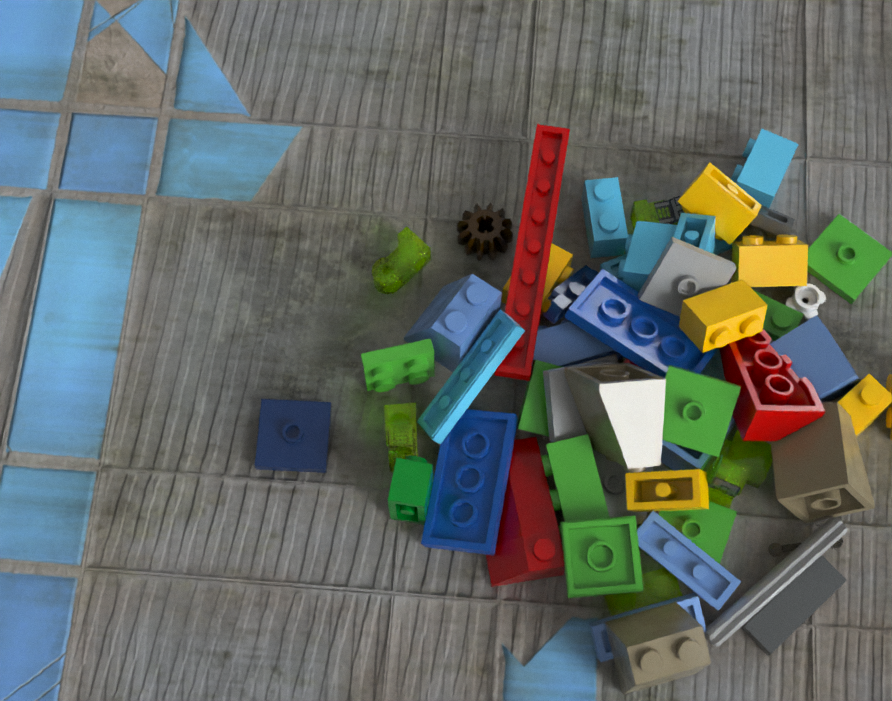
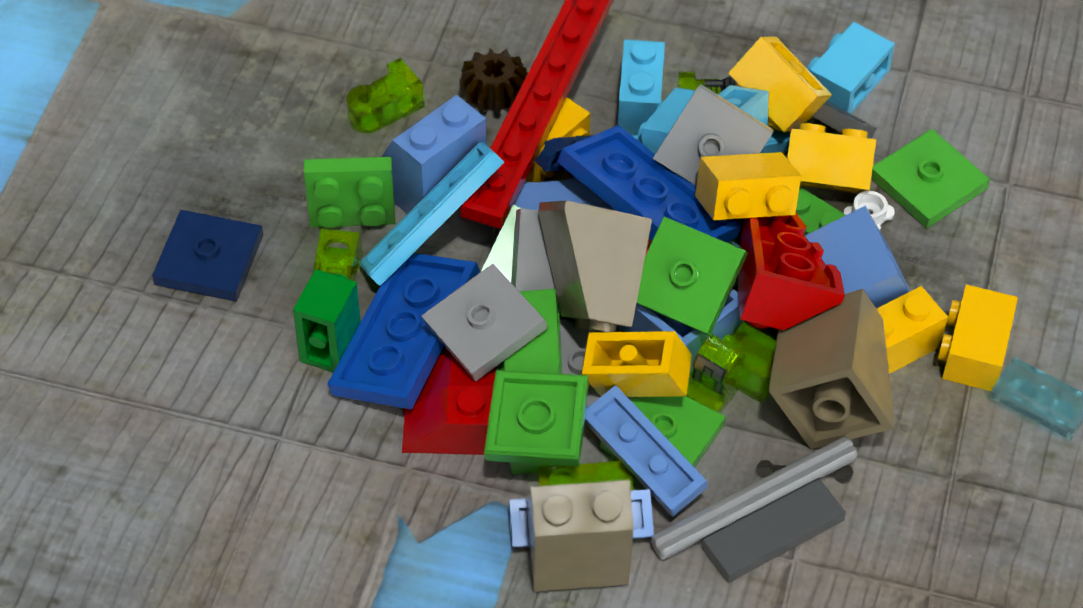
camera: 10 degrees right, 15 degrees down
none -> light grey plate [421,264,548,382]

